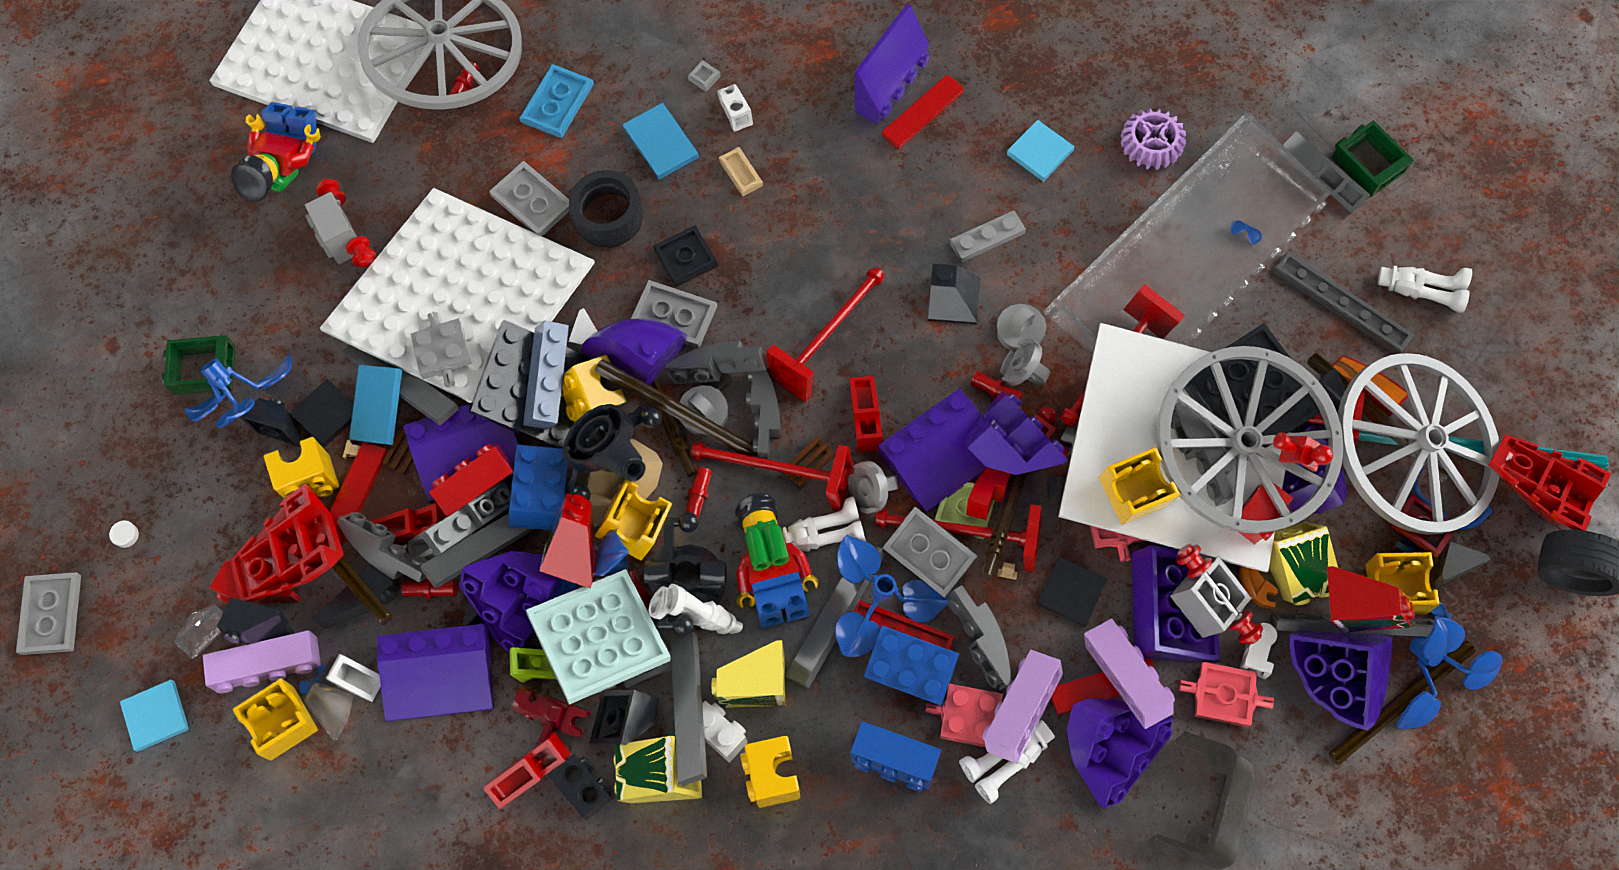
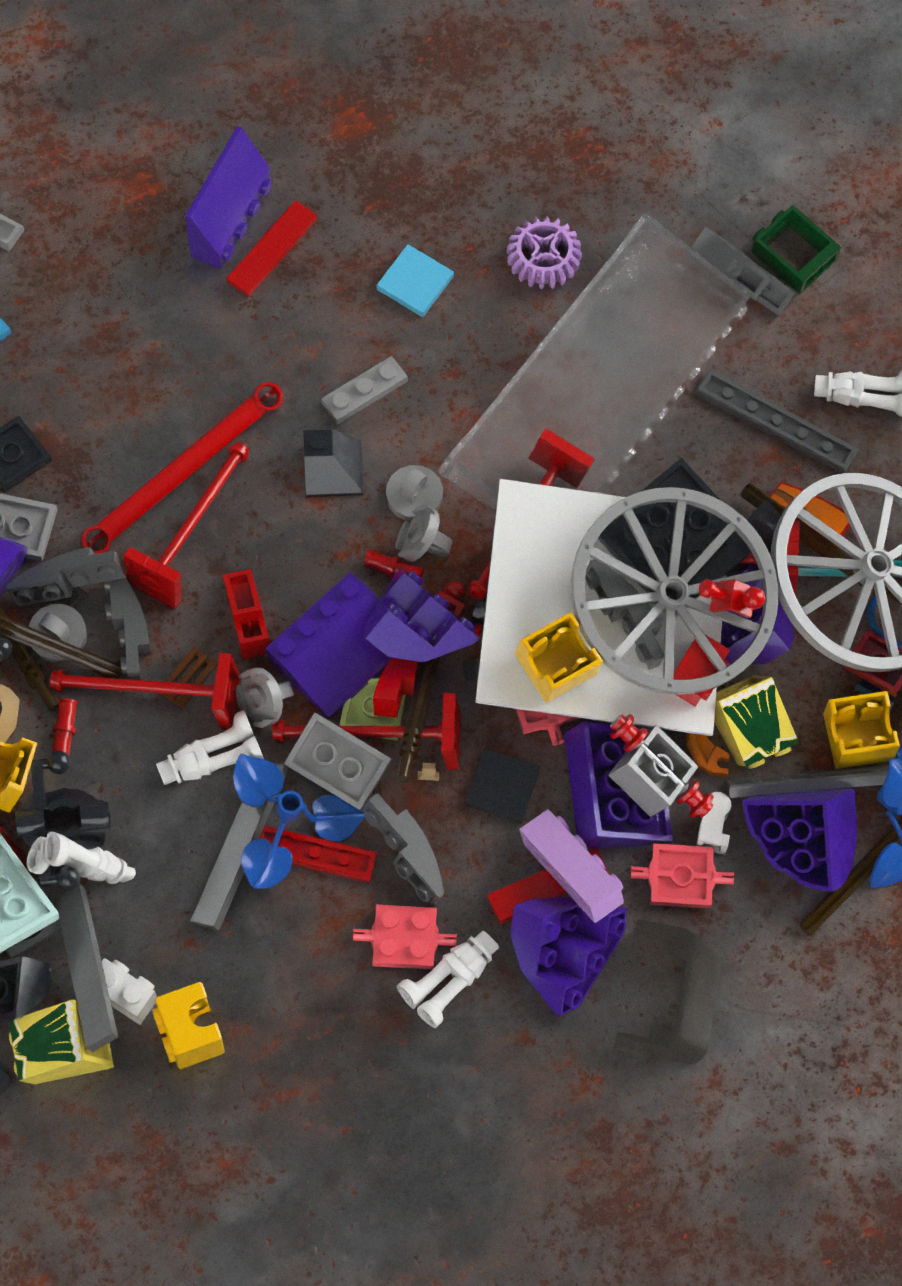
camera: 15 degrees left, 0 degrees up
light yellow slope [712,640,785,708] -> none
white leg [717,84,753,132] -> none
tan tile [719,147,763,197] -> none
piece [735,493,819,629] -> none
blue brick [850,721,941,792] -> none
blue brick [864,625,960,705] -> none
lavender brick [983,650,1063,764] -> none
blue piece [1231,220,1263,244] -> none
red slope [1327,566,1415,633] -> none
none -> red piece [80,382,283,554]

